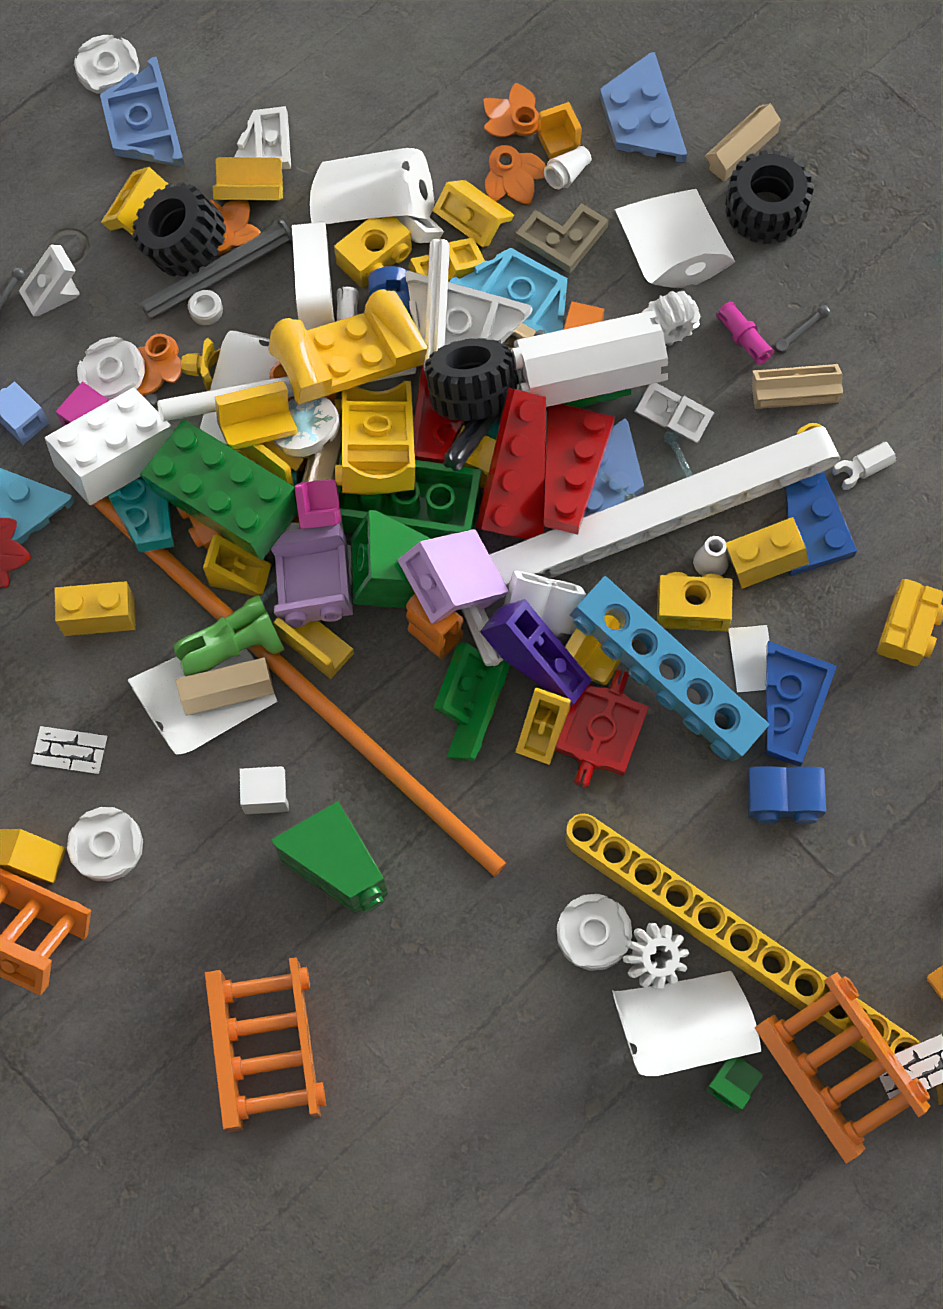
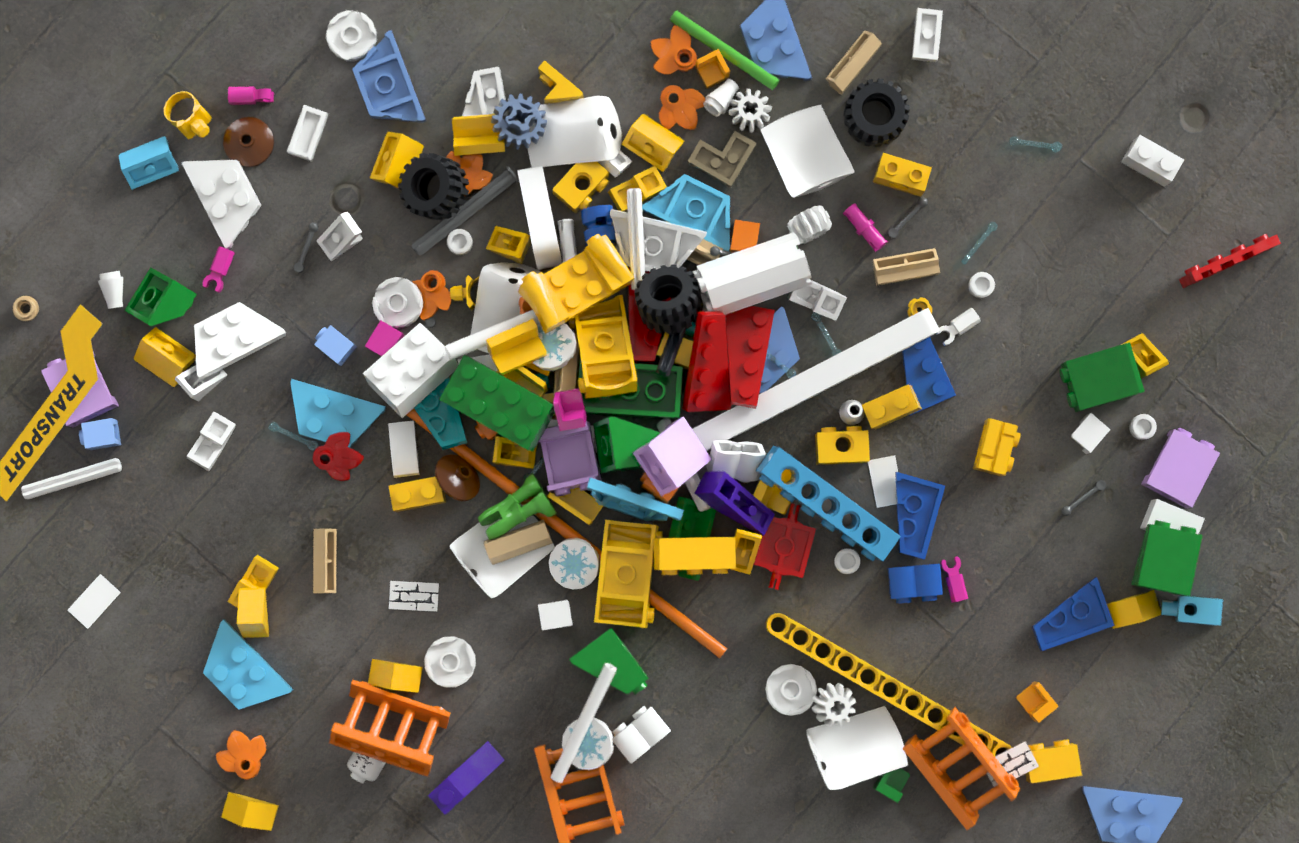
camera: 10 degrees left, 15 degrees up
none -> white tile [287,105,329,162]
none -> white slope [388,420,420,478]
none -> dark purple slope [428,741,505,815]
none -> reddish brown dish [435,454,480,501]
none -> yellow slope [486,226,531,264]
none -> sand blue gear [491,94,547,149]
none -> yellow slope [538,60,584,104]
none -> white tile [549,538,600,590]
none -> white piece [551,663,617,783]
none -> white tile [562,718,614,770]
none -> medium azure wing [587,478,684,521]
none -> yellow piece [594,520,663,628]
none -> white brick [612,706,671,764]
none -> yellow brick [654,537,736,575]
none -> bright green piece [670,11,779,90]
none -> white gear [728,88,772,132]
none -> white tile [834,549,860,574]
none -> yellow brick [873,153,932,197]
none -> white plate [912,8,943,62]
none -> dark pink bar [940,556,968,603]
none -> clear light blue hinge [961,222,998,265]
none -> white tile [968,272,995,298]

